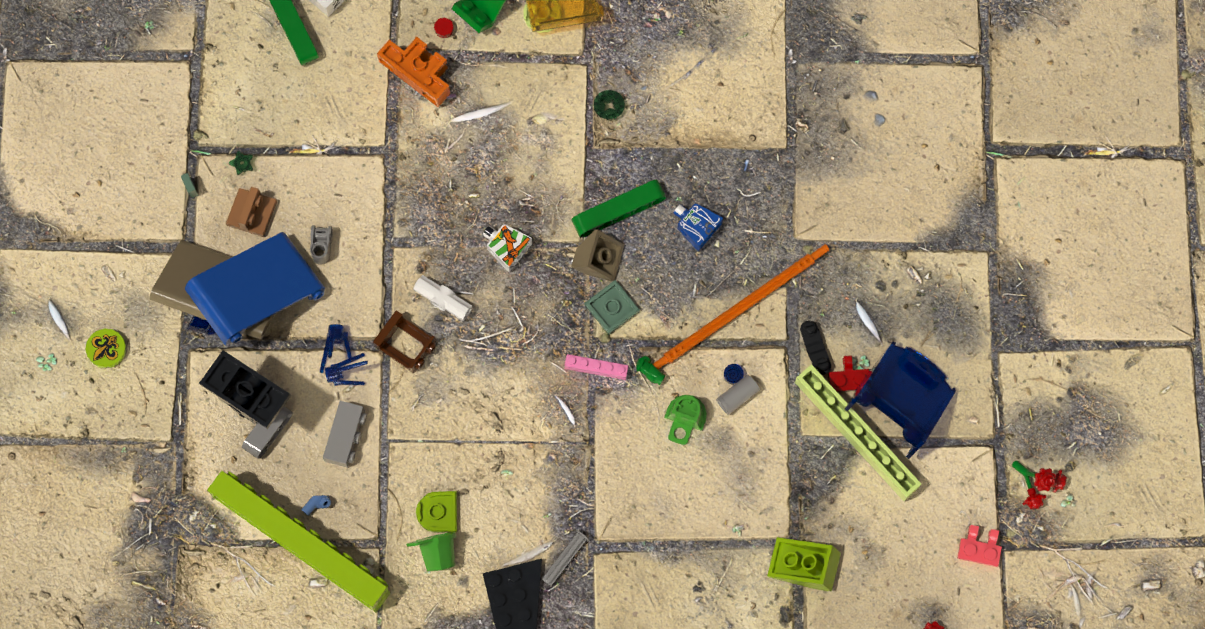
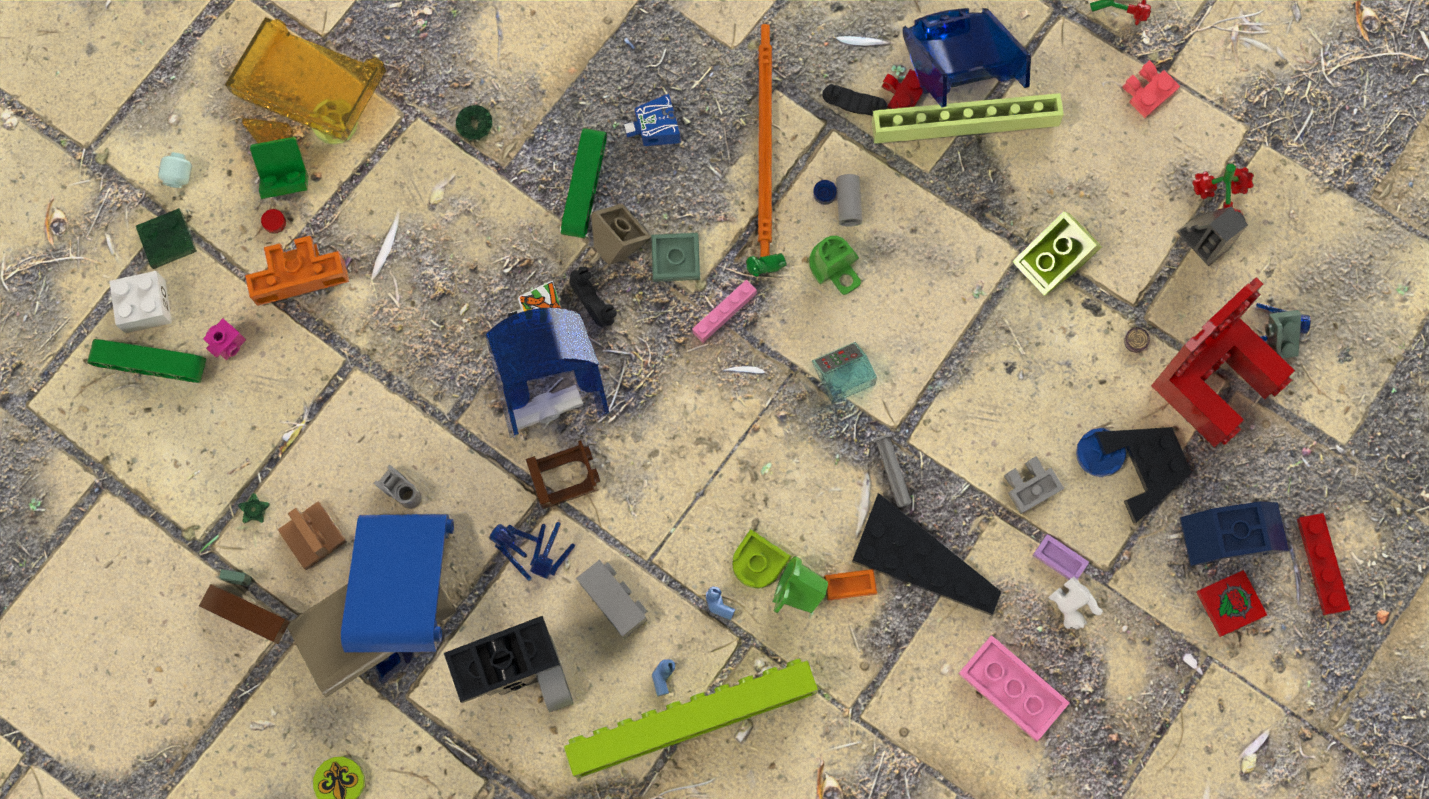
camera: 50 degrees left, 0 degrees up
none -> reddish brown slope [199,584,290,644]
none -> dark pink brick [203,318,246,360]
none -> clear blue windscreen [485,308,609,439]
none -> black piece [569,267,617,327]
none -> medium blue arm [706,586,735,620]
none -> clear light blue slope [812,342,877,404]
none -> orange tile [824,569,877,601]

